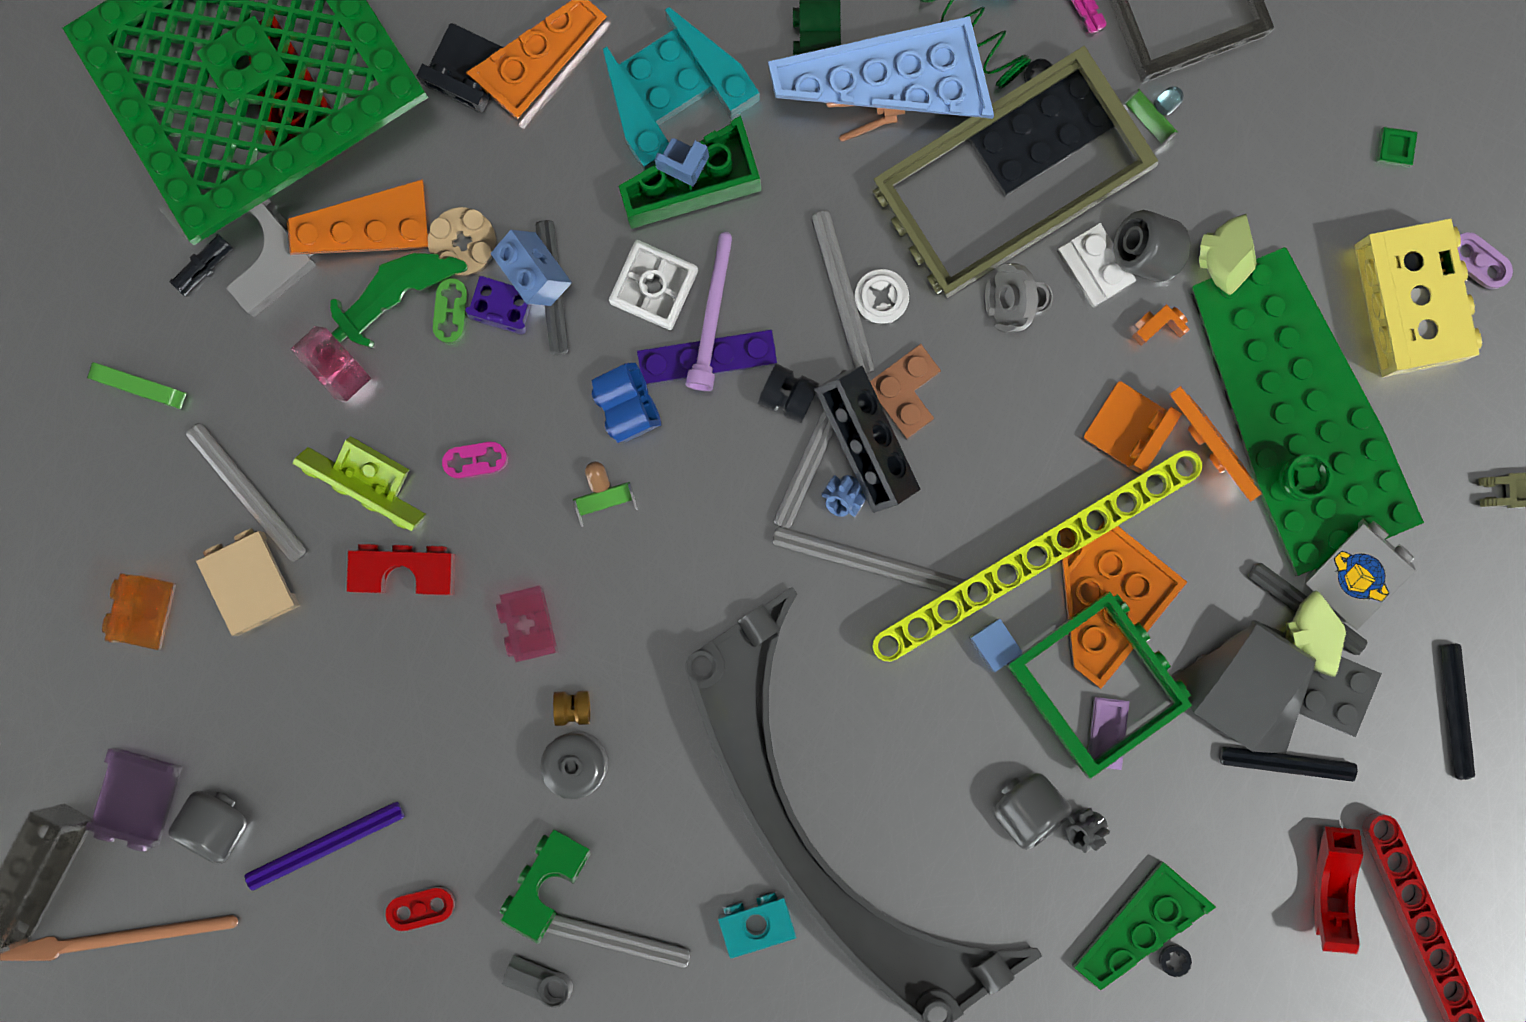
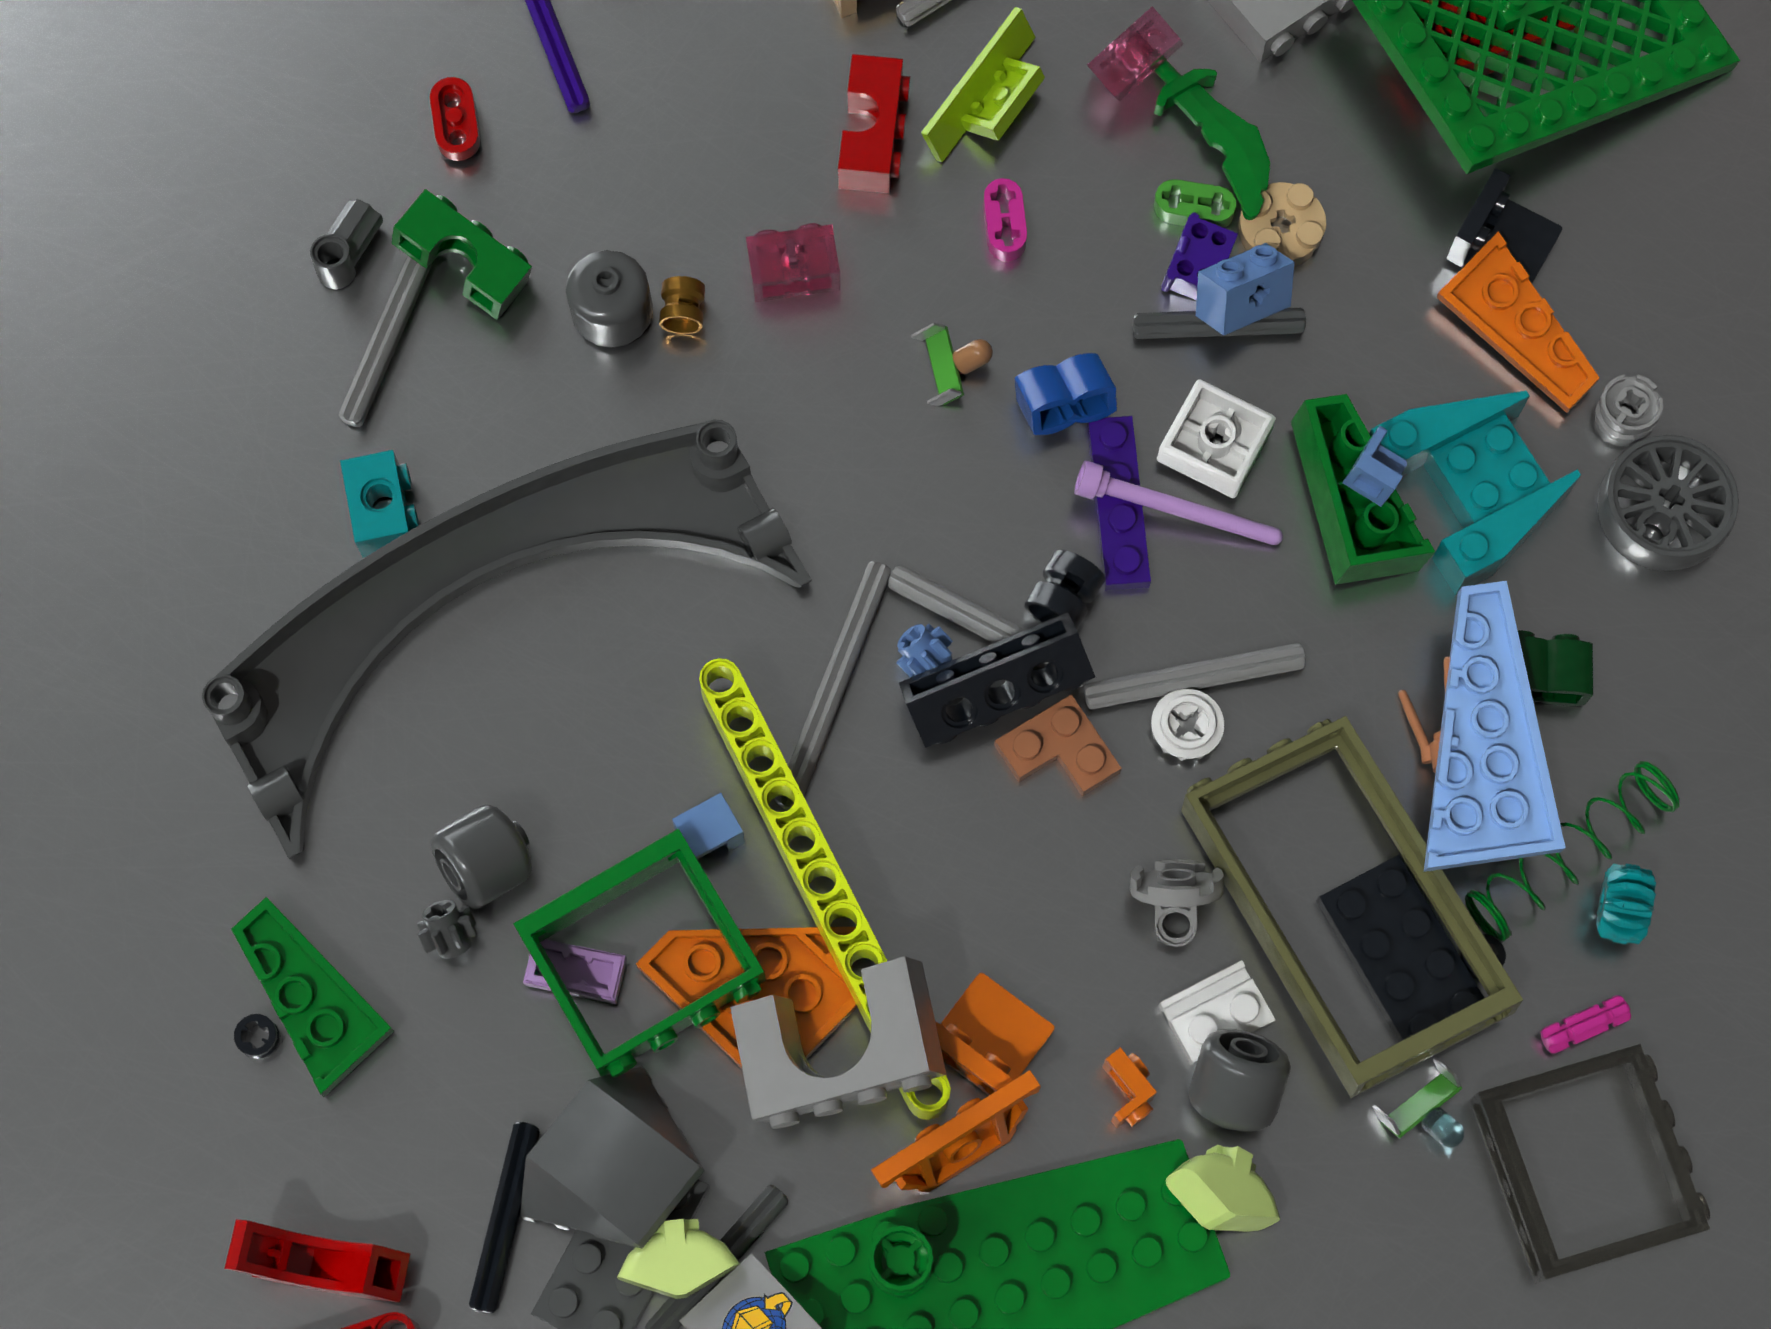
camera: 90 degrees right, 15 degrees down
orange wing [287,179,428,255] -> none
none -> light grey arch [730,956,947,1129]

